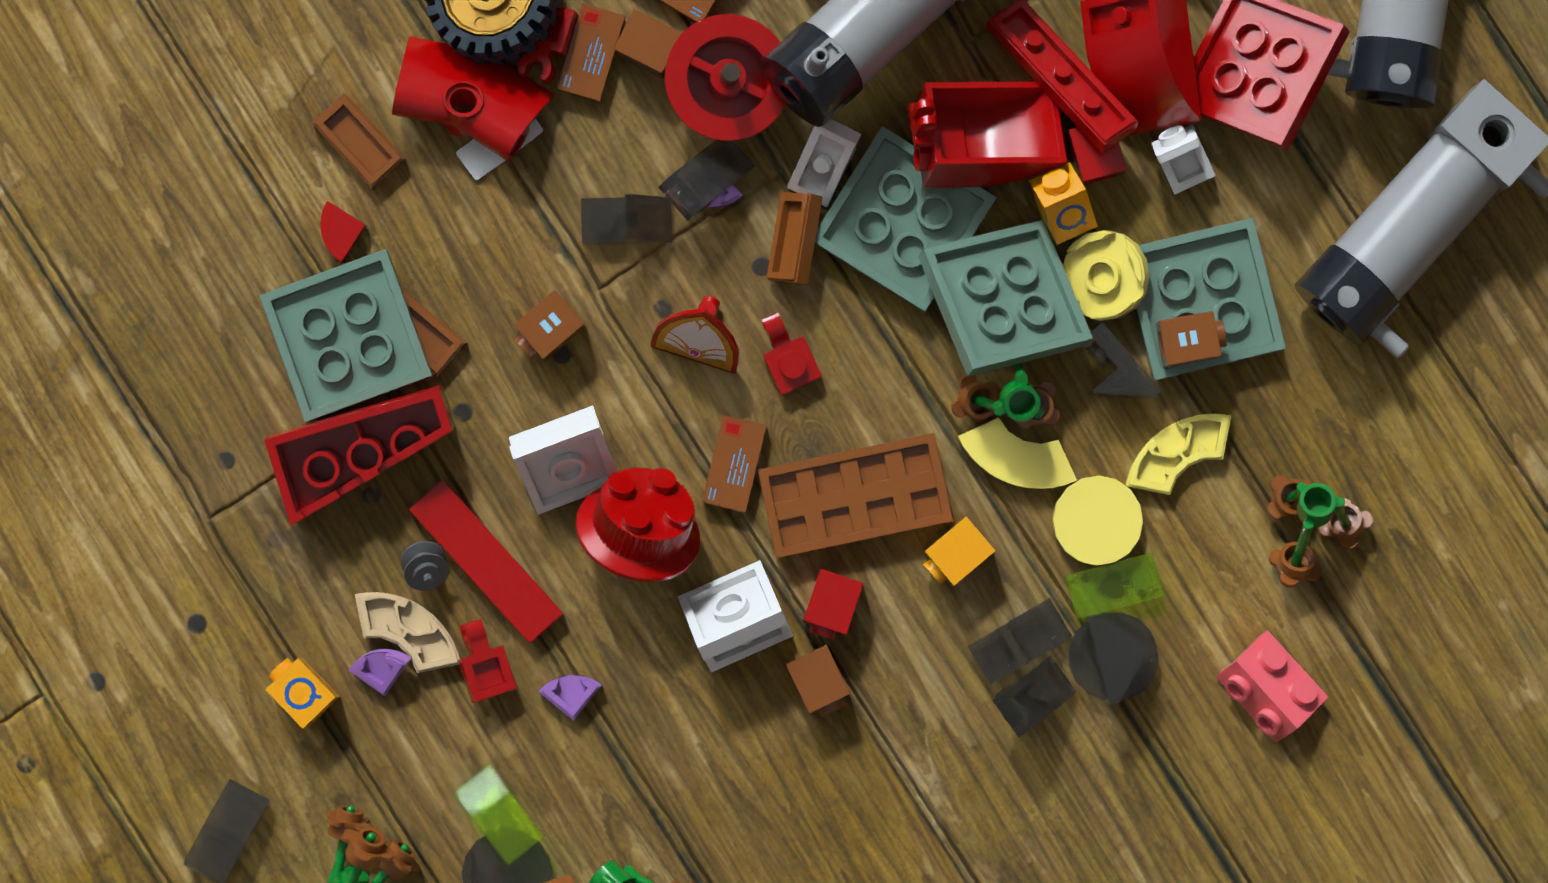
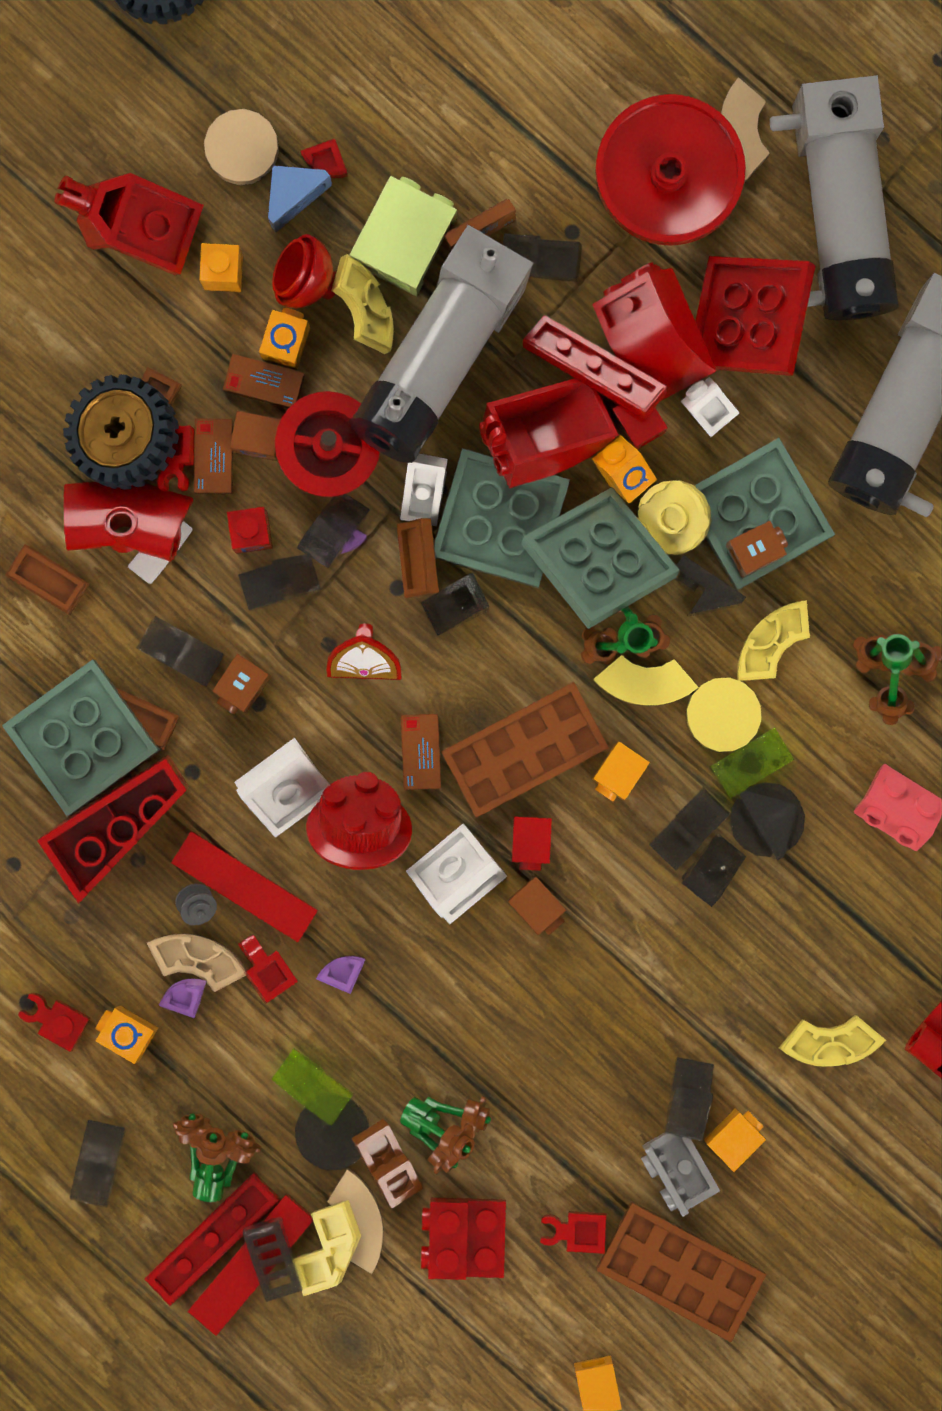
camera: 15 degrees left, 0 degrees up
red tile [320,201,366,263] -> none
red plate [761,313,822,395] -> none
none -> red plate [18,993,91,1052]
none -> clear smoke slope [137,616,224,687]
none -> red brick [227,506,273,554]
none -> clear smoke slope [421,573,490,636]

